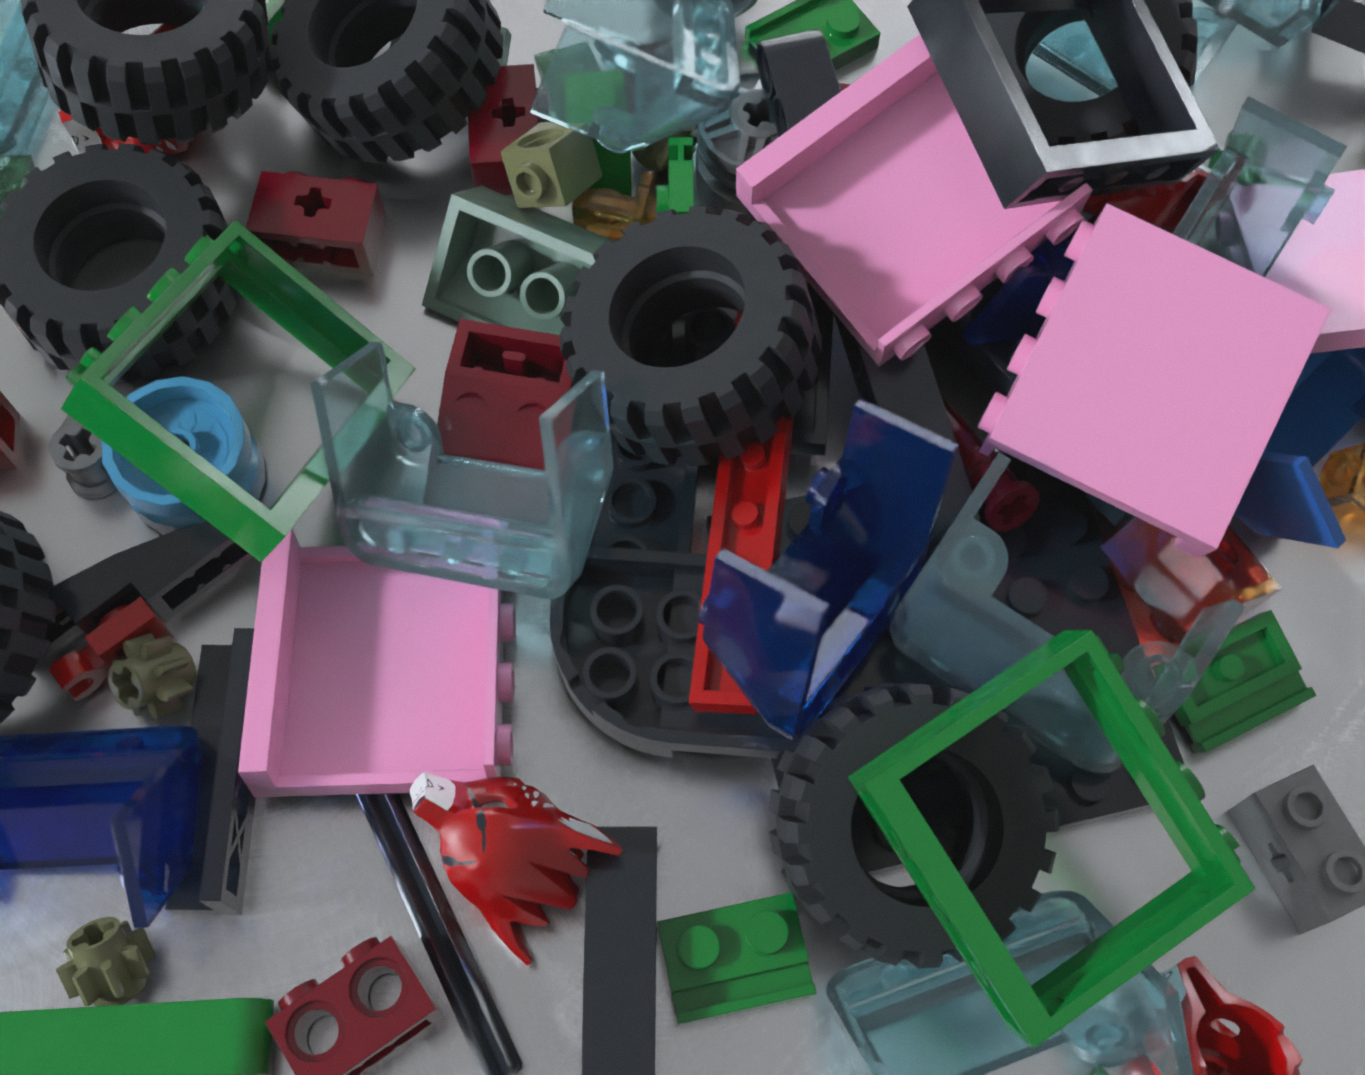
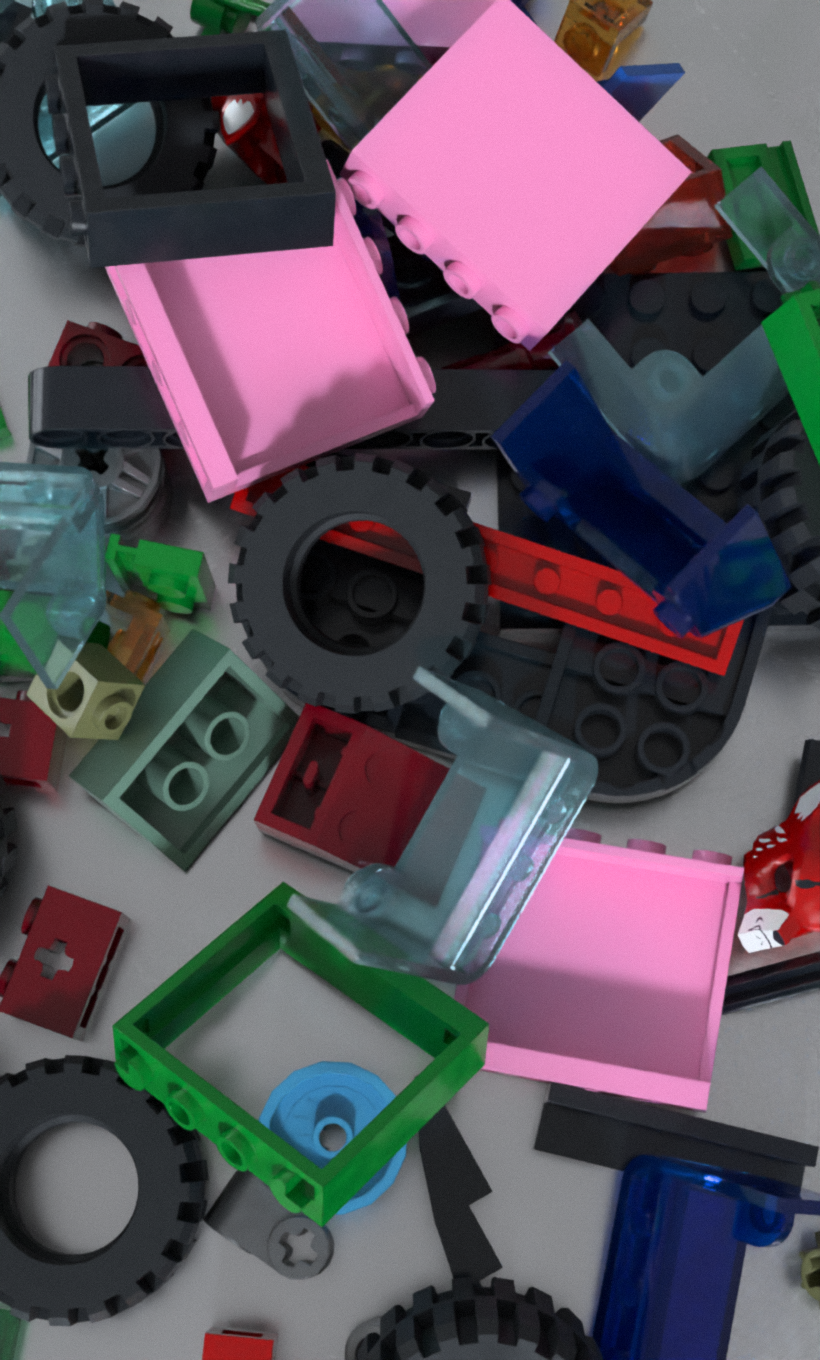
camera: 75 degrees left, 10 degrees up
red plate [48,597,174,701] -> none
olive gear [108,633,196,719] -> none

